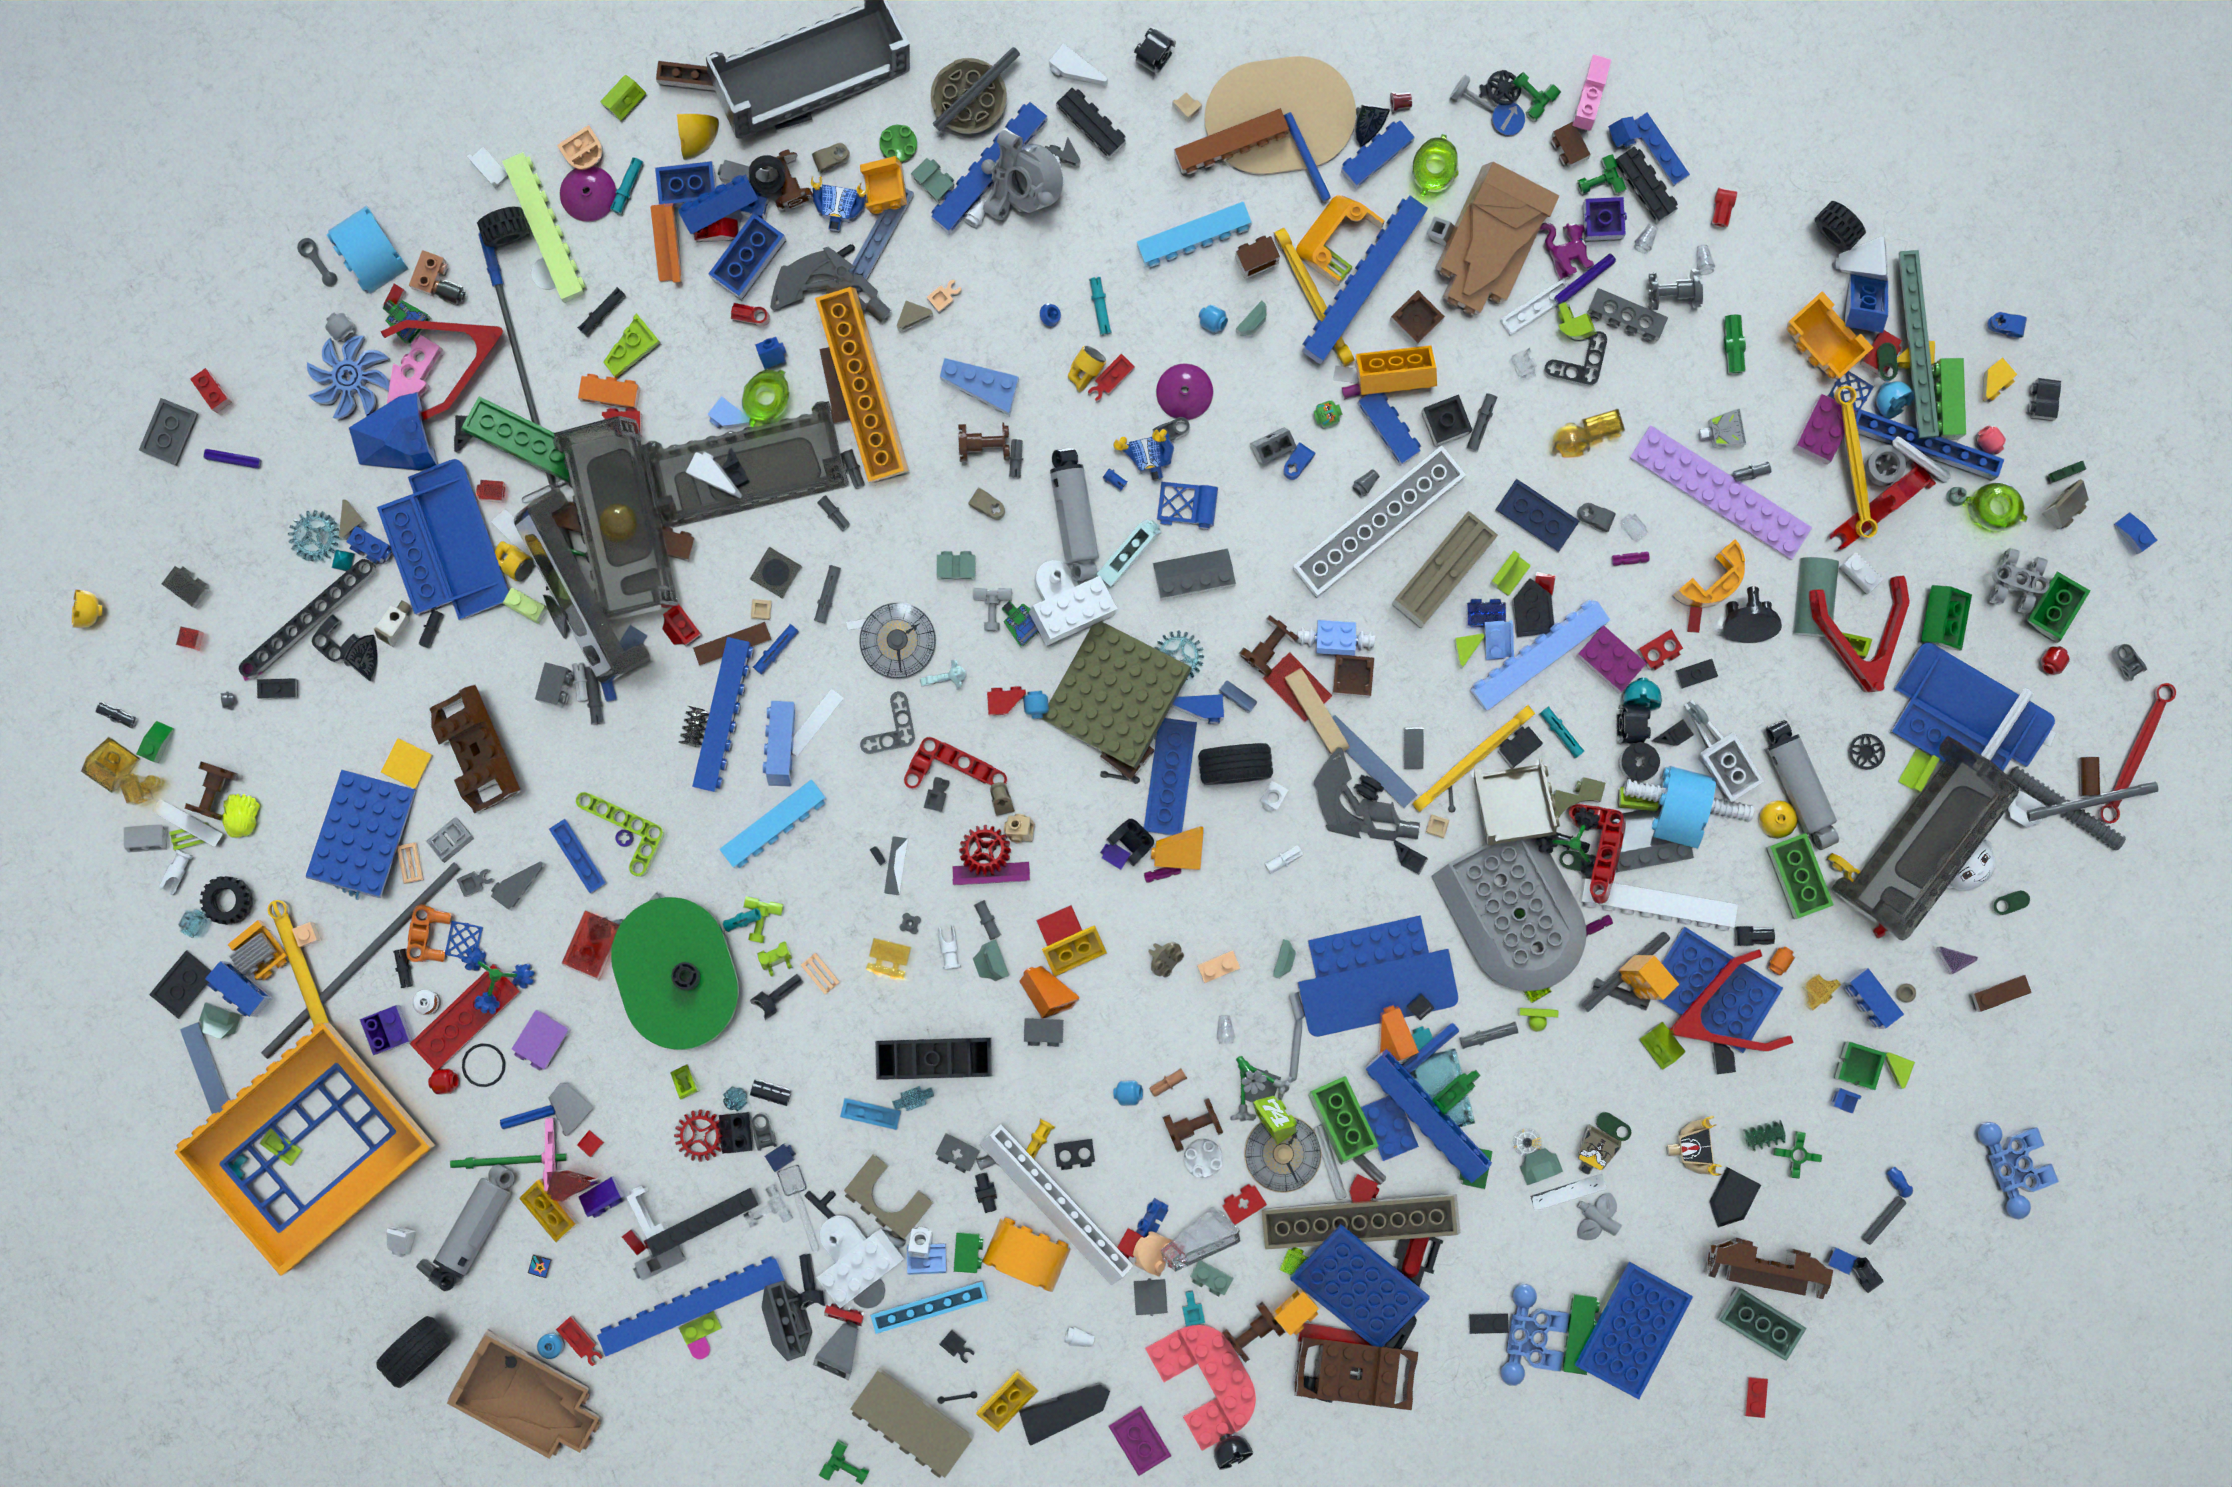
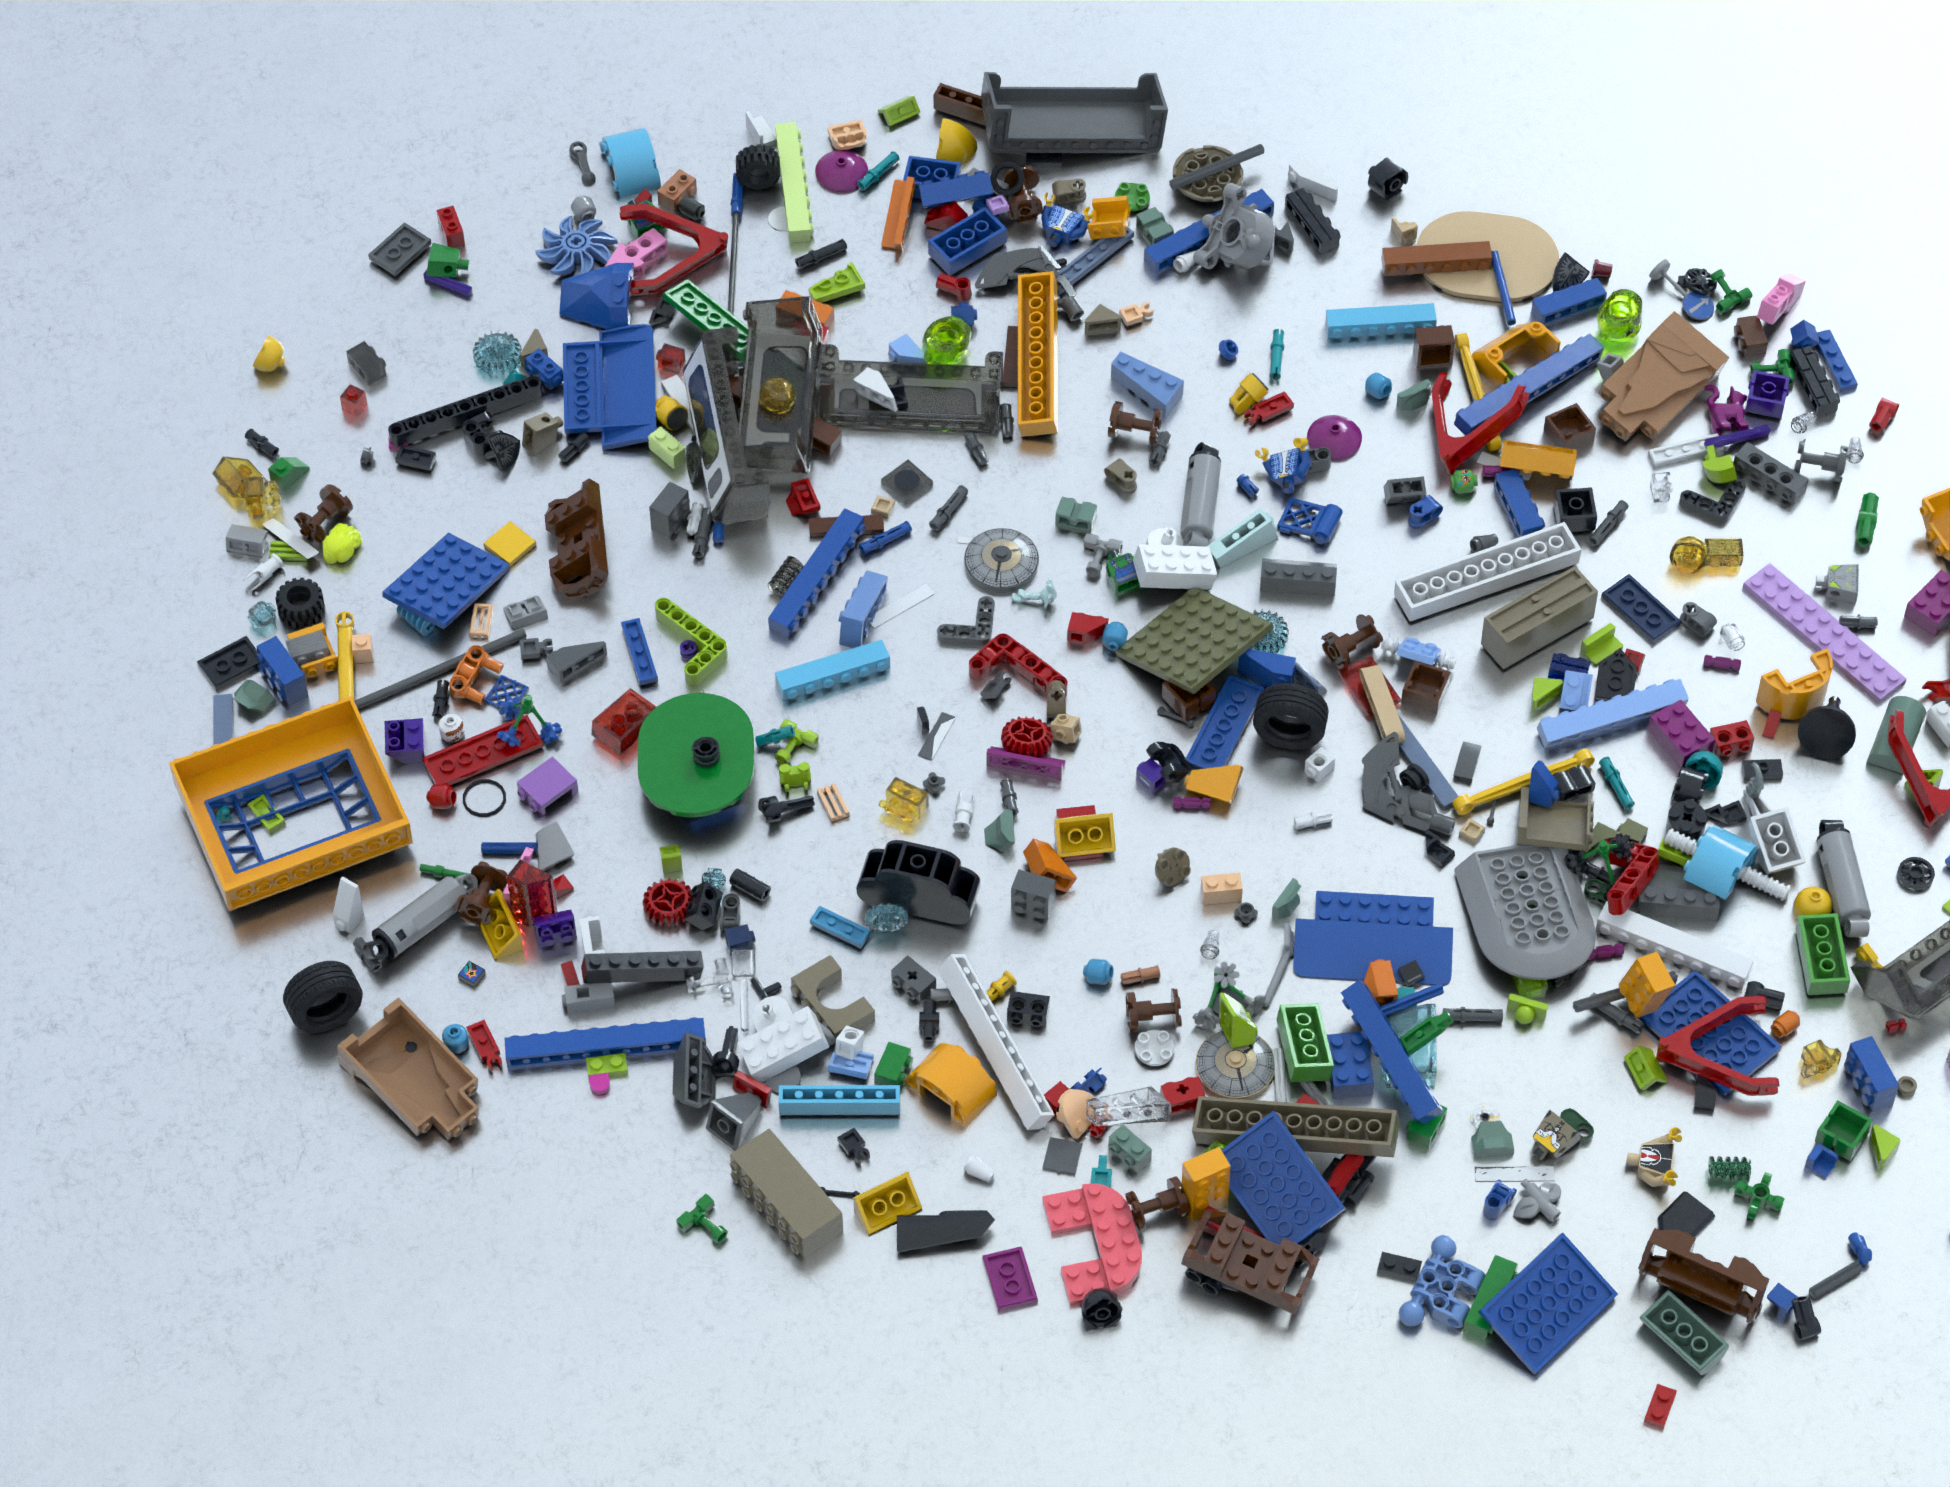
camera: 15 degrees right, 30 degrees down
none -> green torso [427,243,470,278]
none -> reddish brown piece [454,861,508,925]
none -> lavender tile [986,195,1009,215]
none -> dark grey plate [1234,902,1258,923]
none -> red piece [1431,372,1529,475]
none -> blue piece [1483,1179,1517,1219]
none -> blue slope [1528,760,1560,808]

